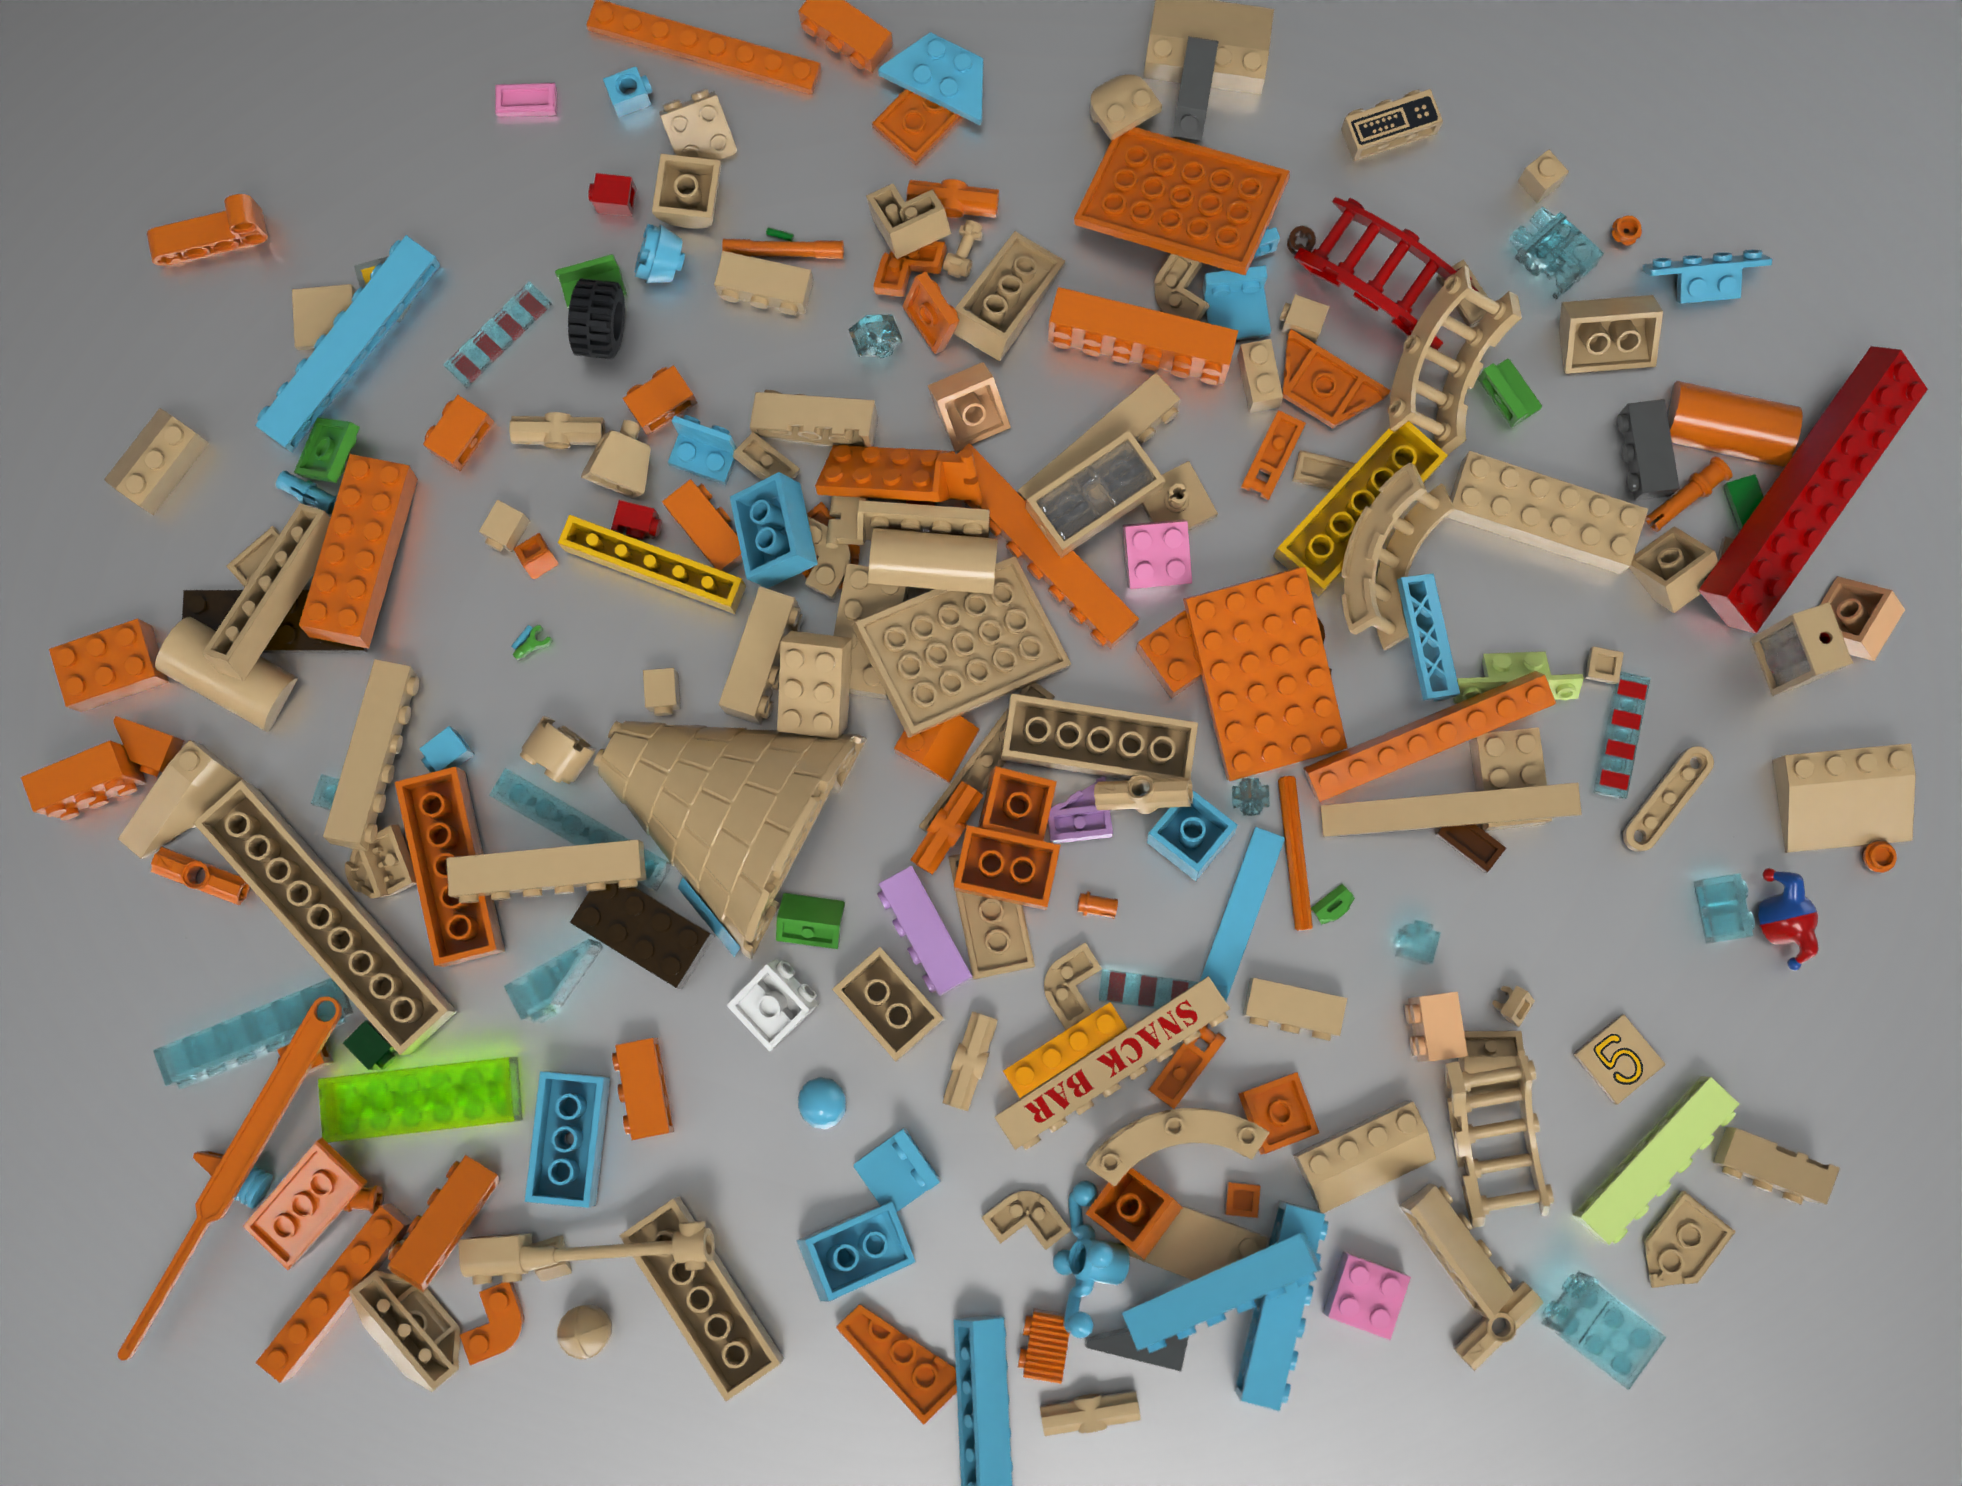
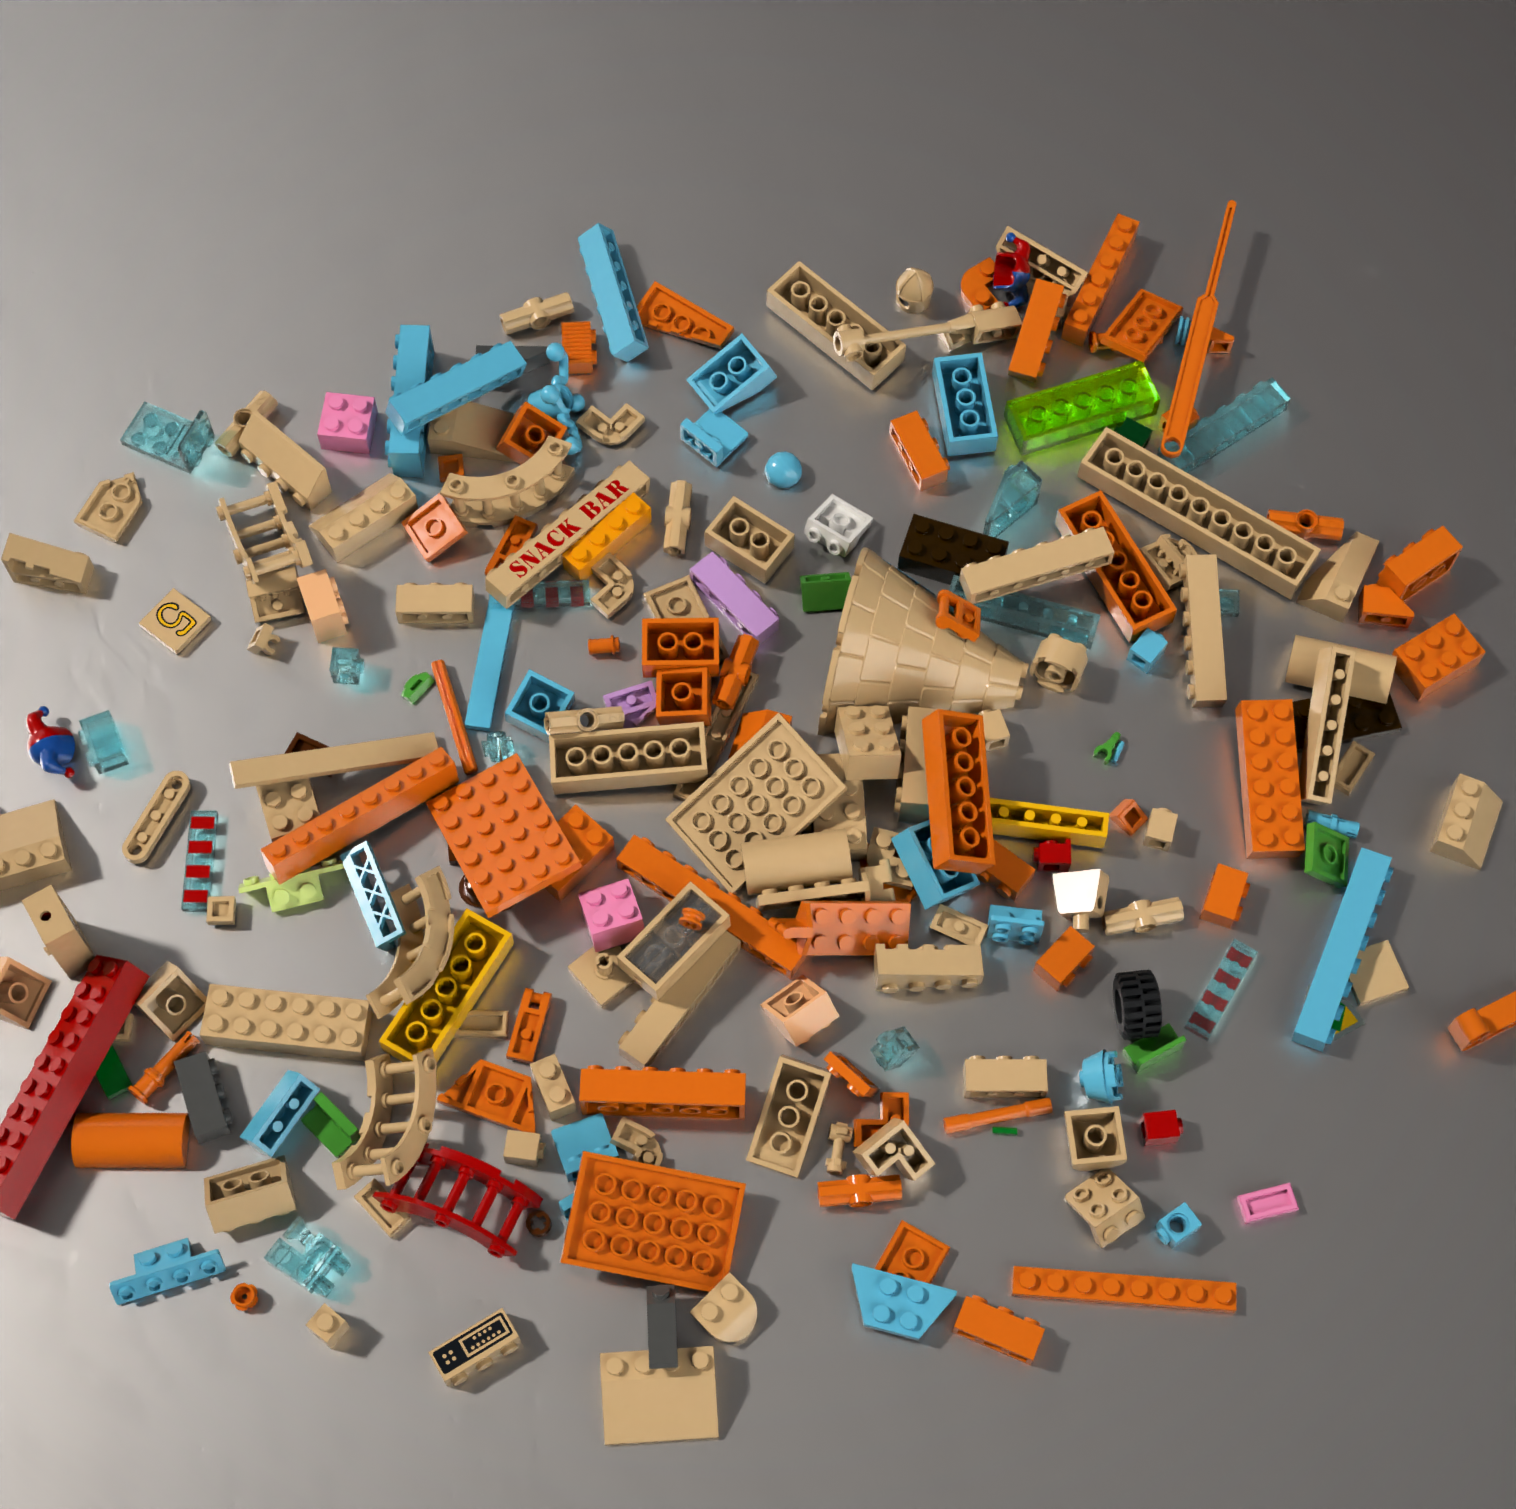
camera: 160 degrees right, 15 degrees down
yellowish green brick [1573,1076,1739,1245] -> none
none -> medium azure brick [240,1070,320,1157]
none -> orange bush [678,908,705,930]
none -> orange brick [922,709,996,874]
none -> orange plate [935,590,981,642]
none -> red piece [993,232,1031,308]

